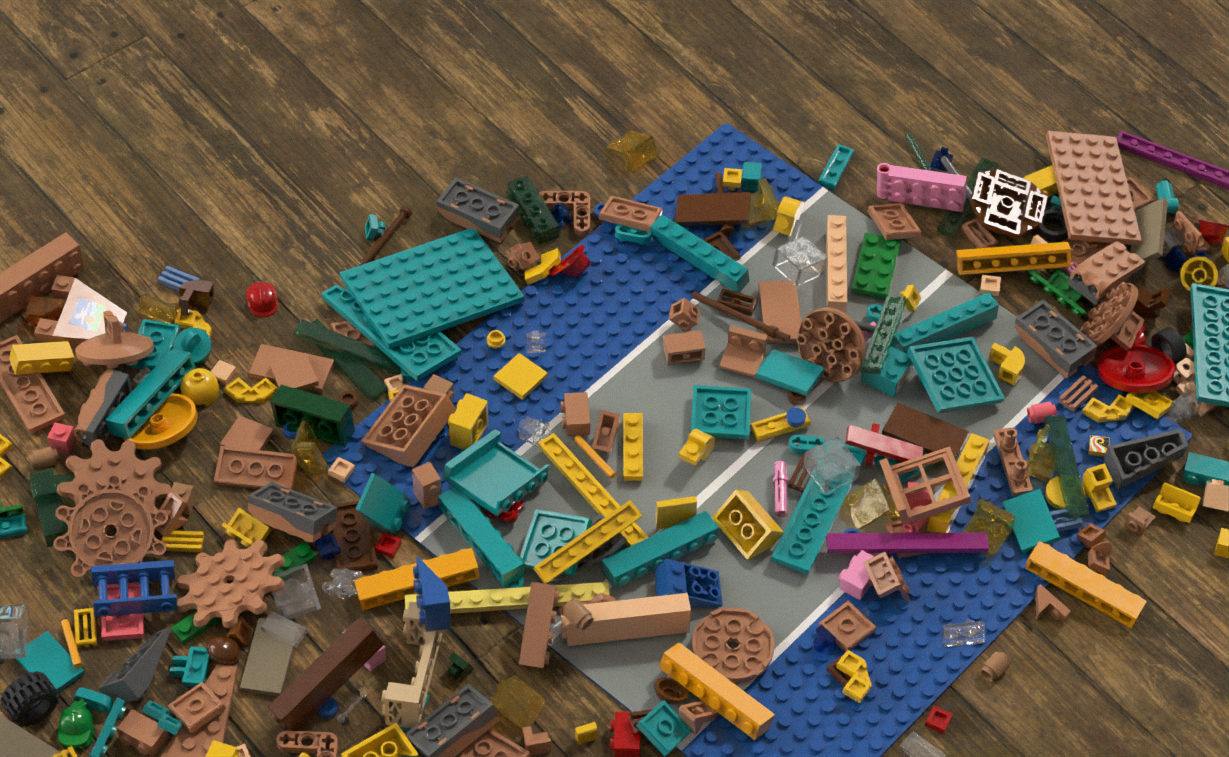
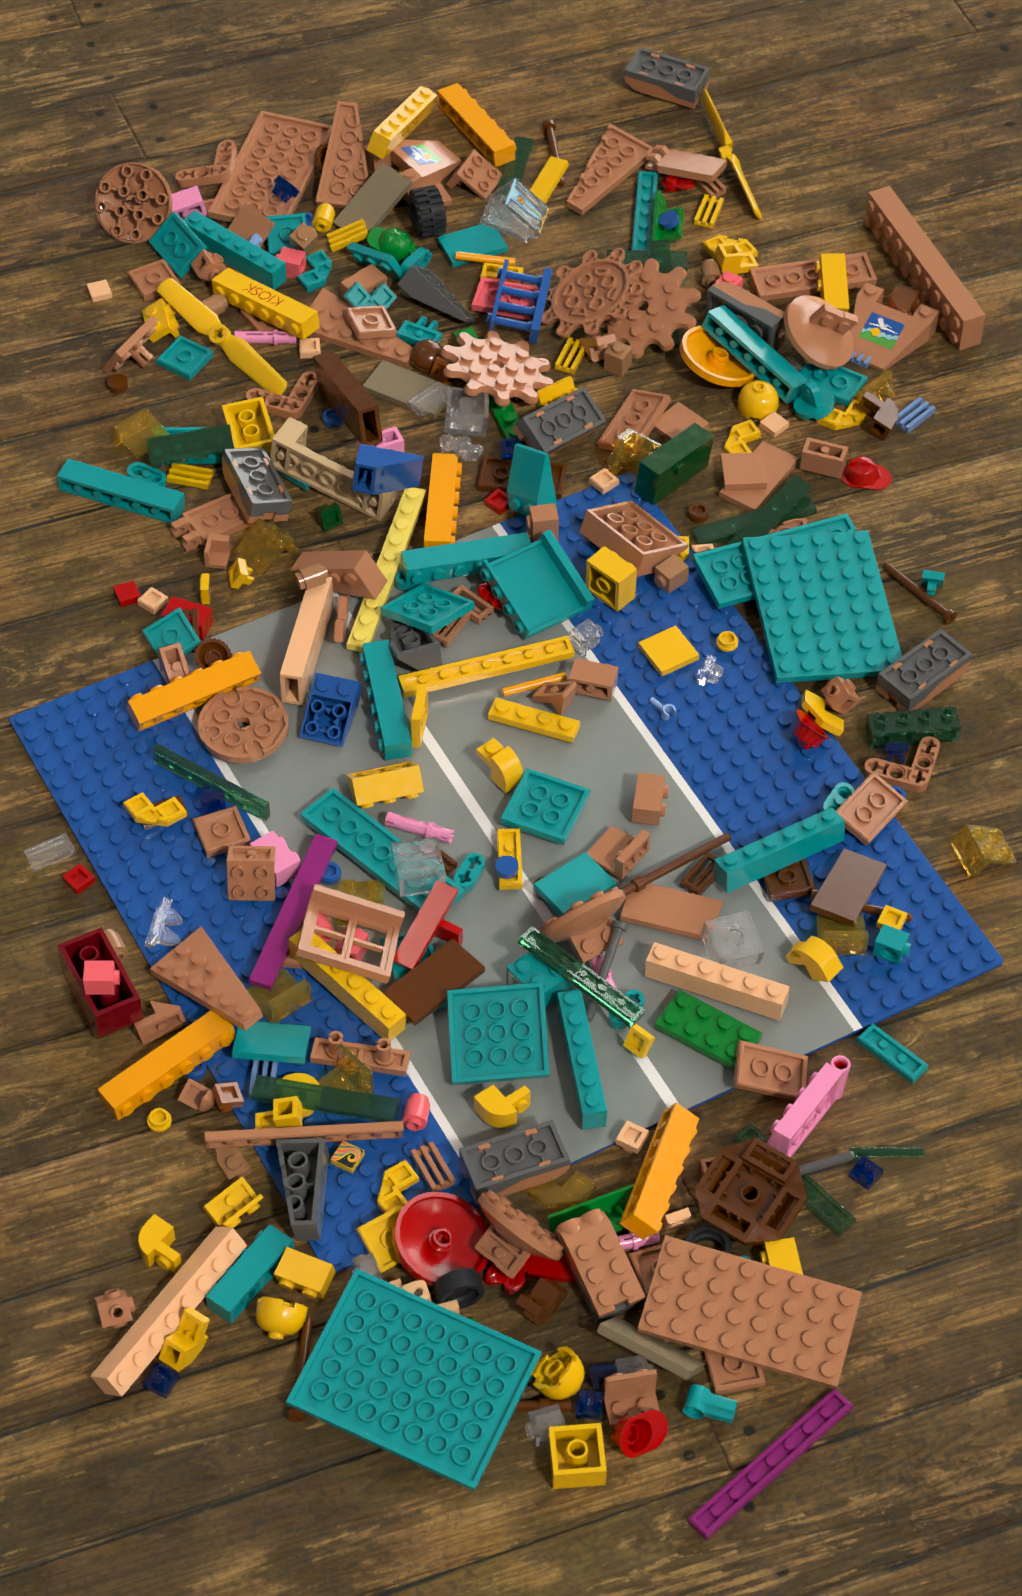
camera: 110 degrees right, 0 degrees up
clear hinge [337,689,368,723] -> none
yellow plate [533,500,643,584] -> none
nougat brick [669,298,700,331] -> none
none -> dark red brick [57,927,143,1040]
none -> coral brick [83,961,120,995]
none -> yellow plate [147,1108,172,1132]
none -> nougat wing [150,927,263,1031]
none -> clear green tile [153,743,270,822]
none -> nougat tile [204,1121,404,1149]
none -> yellow tile [228,558,254,589]
none -> yellow brick [274,1247,336,1299]
none -> nougat tile [452,585,494,625]
none -> light blue hand [650,697,676,721]
none -> yellow brick [715,242,758,276]
none -> nougat brick [800,437,848,479]

